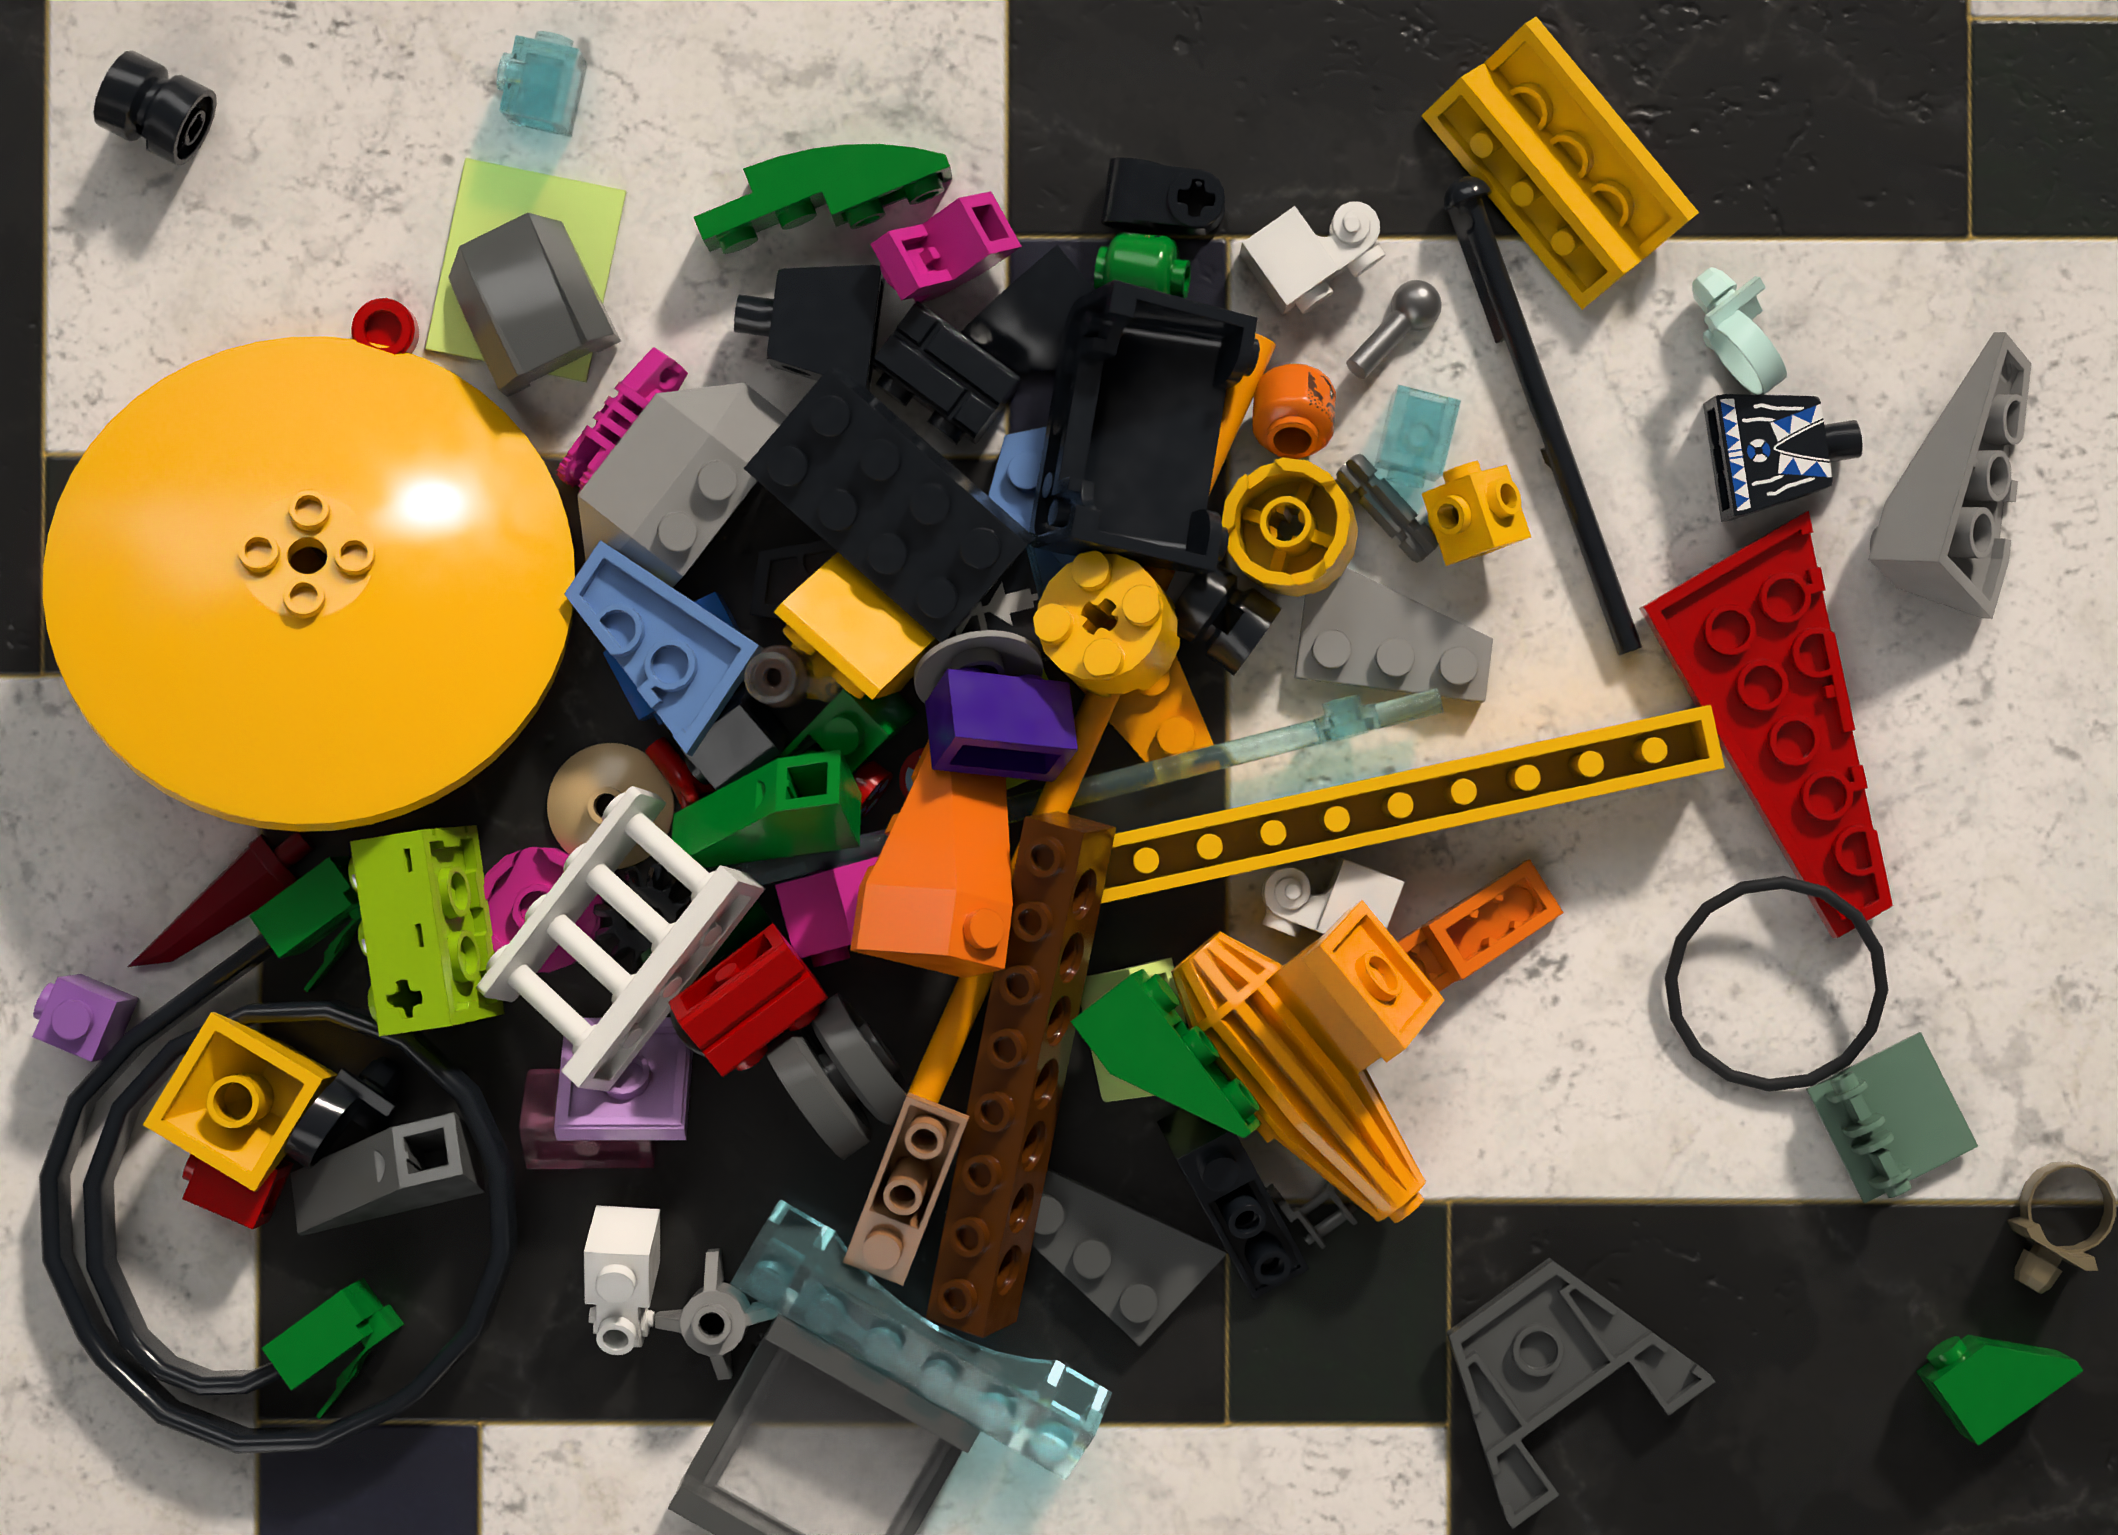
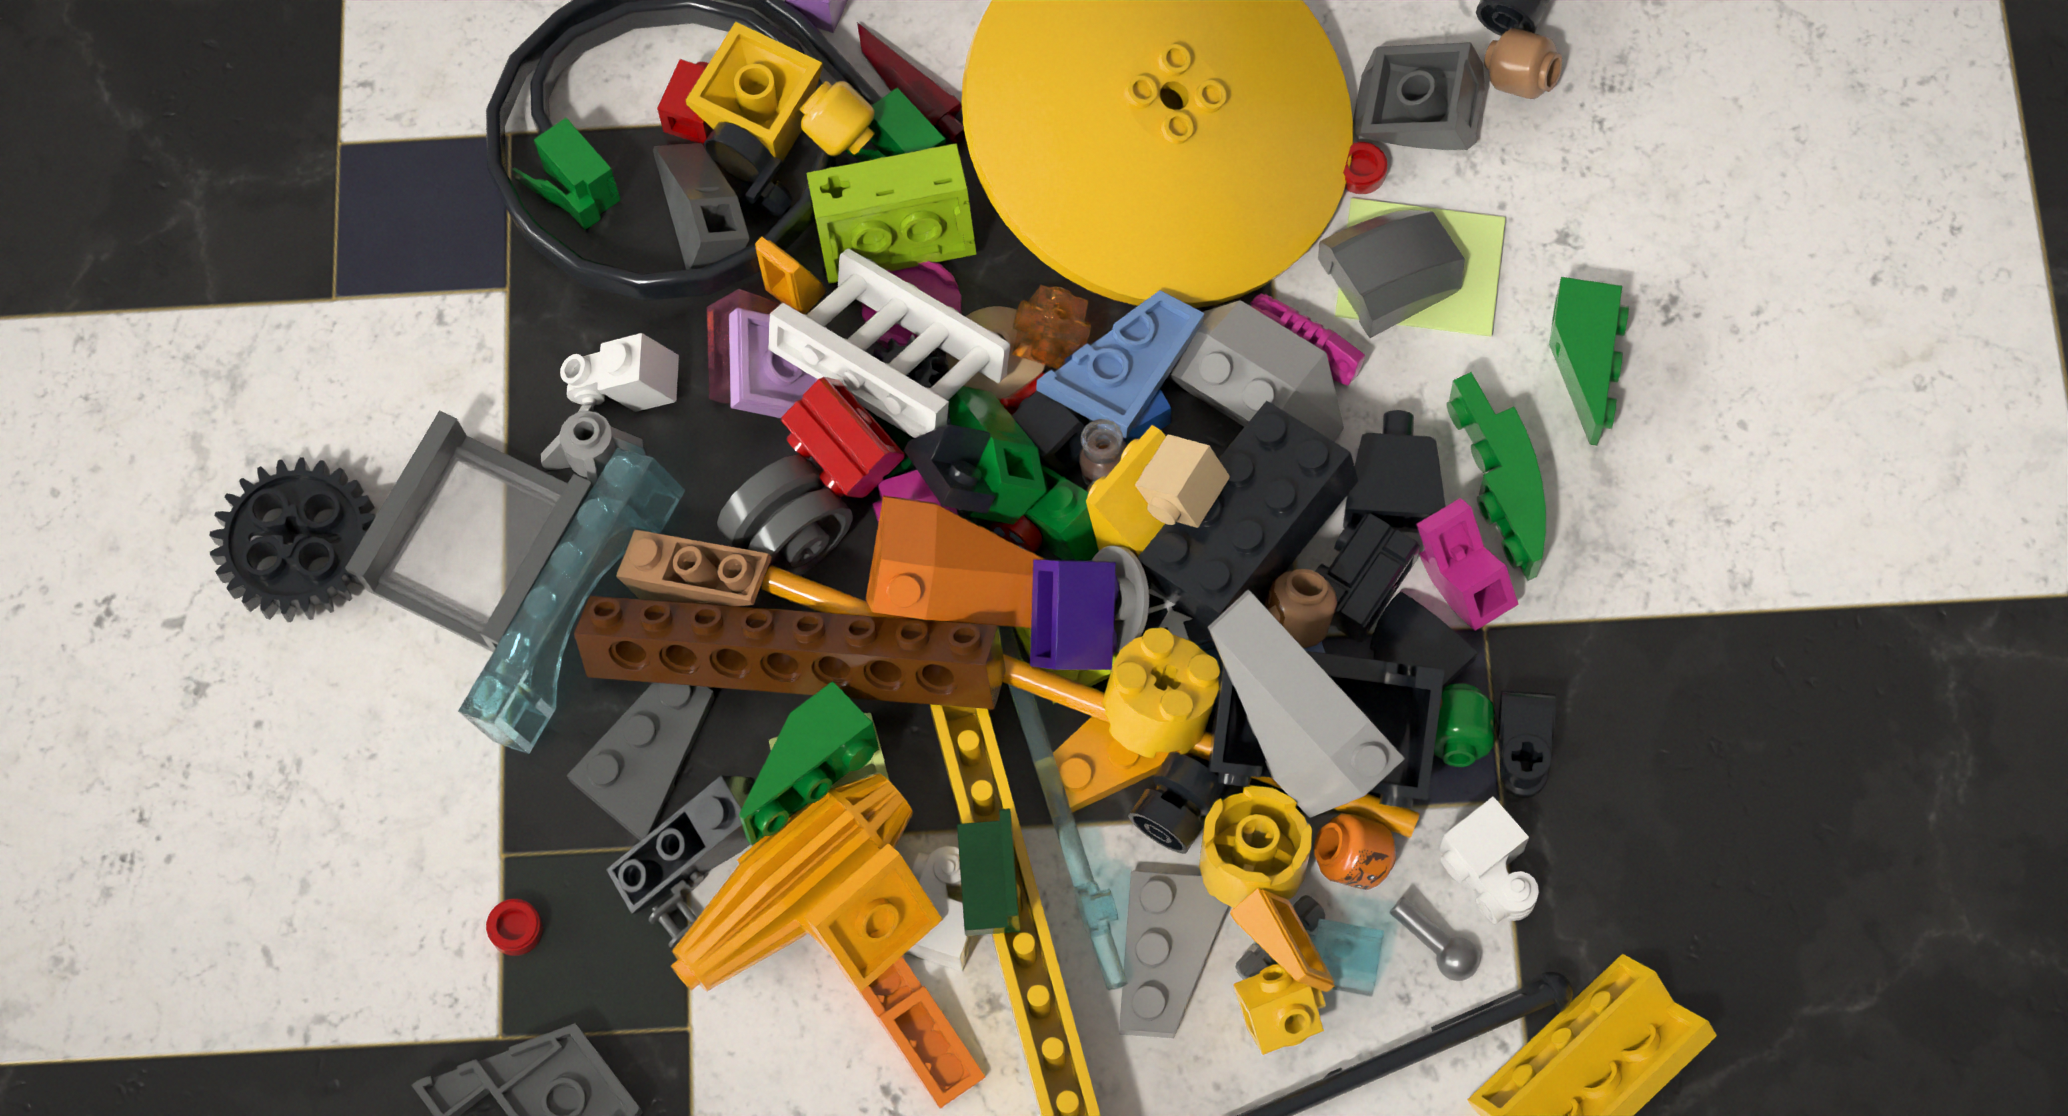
camera: 90 degrees right, 20 degrees down
clear light blue brick [497,31,588,137] -> none
none -> red tile [486,899,543,956]
none -> light orange slope [755,237,826,314]
none -> yellow head [799,80,875,156]
none -> black slope [904,425,995,514]
none -> dark green panel [957,808,1020,936]
none -> clear orange brick [1012,285,1091,369]
none -> tan brick [1135,434,1230,528]
none -> light grey wedge [1208,590,1405,818]
none -> light orange slope [1230,888,1335,992]
none -> medium nougat head [1264,569,1337,648]
none -> dark grey slope [1353,42,1486,150]
none -> medium nougat head [1484,28,1562,99]
none -> green slope [1549,277,1629,446]

